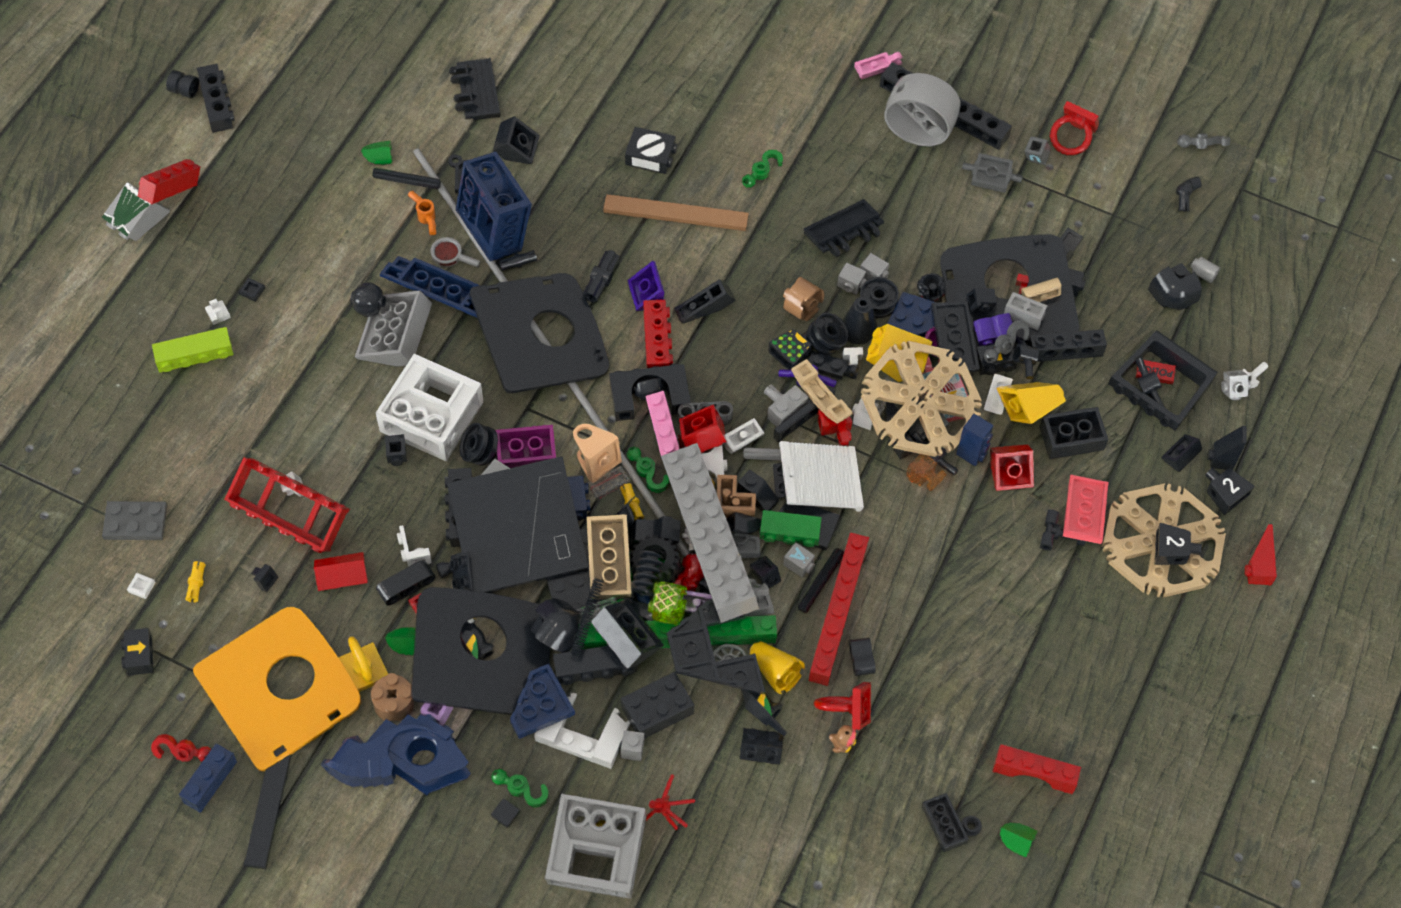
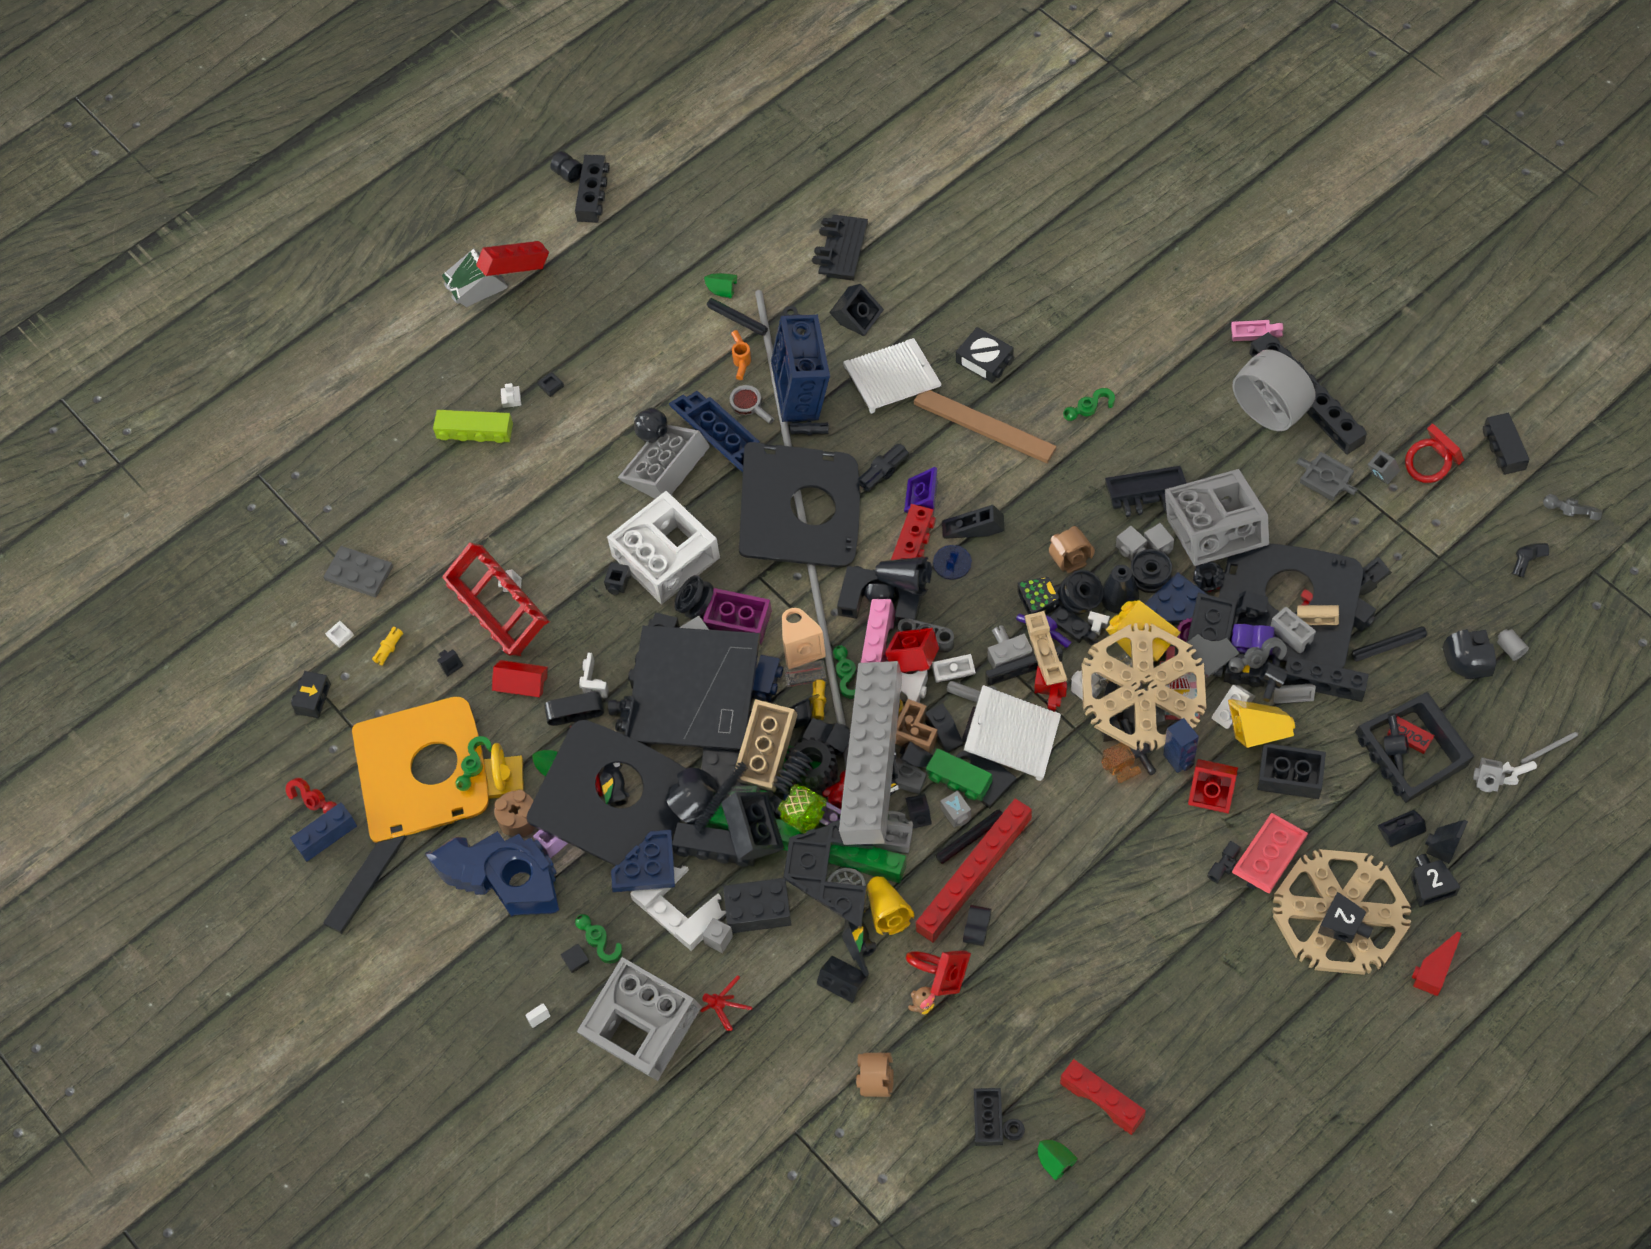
camera: 30 degrees right, 0 degrees up
none -> green piece [455,736,492,791]
none -> white tile [525,1003,550,1028]
none -> white door [843,338,941,413]
none -> medium nougat brick [856,1052,894,1097]
none -> black cone [875,557,932,596]
none -> clear blue piece [933,545,972,580]
none -> light grey piece [1165,469,1269,566]
none -> dark grey tile [1186,634,1239,678]
none -> light grey tile [1273,684,1316,704]
none -> black axle [1351,626,1427,661]
none -> black brick [1483,412,1530,475]
none -> light grey axle [1521,732,1578,764]

